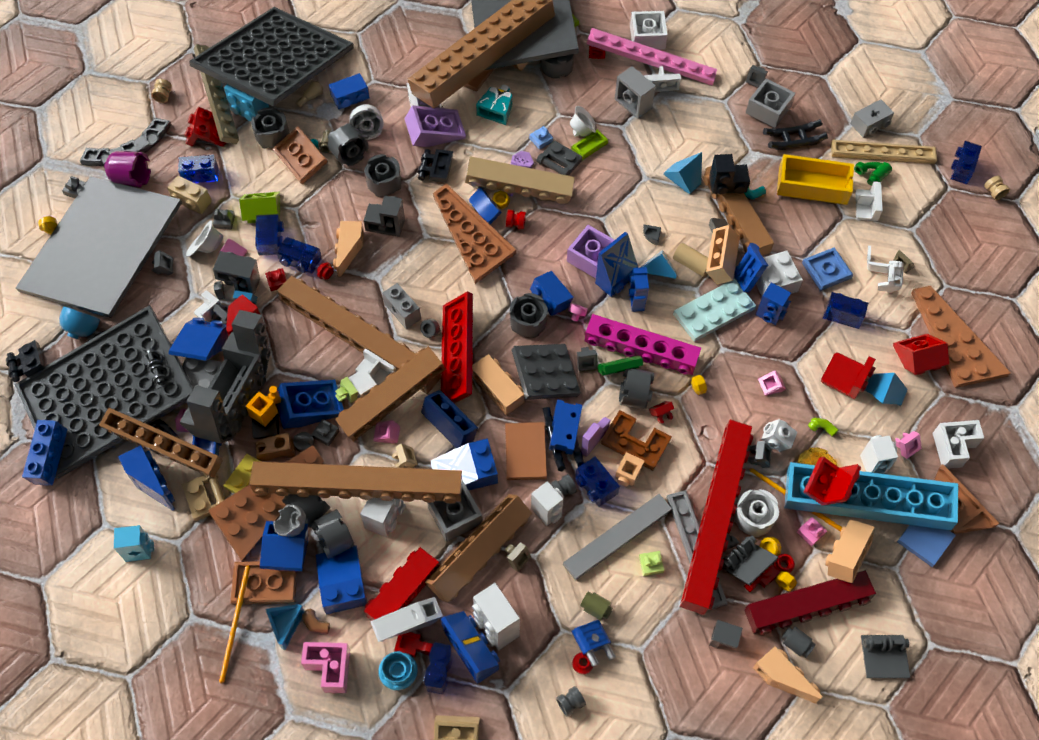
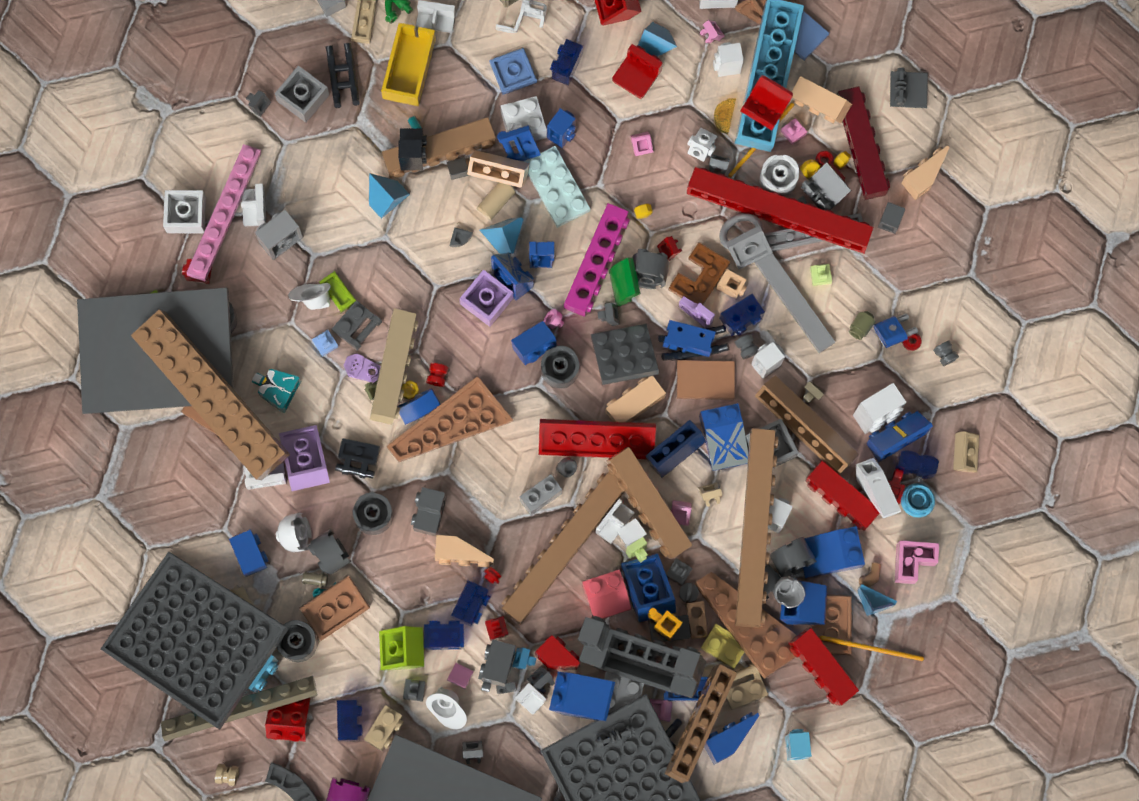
camera: 90 degrees left, 15 degrees up
dark grey brick [782,626,816,658] -> none
lime arm [808,417,839,437] -> none
none -> coral slope [582,569,631,619]
none -> light grey tile [719,214,773,269]
none -> red brick [789,628,859,706]

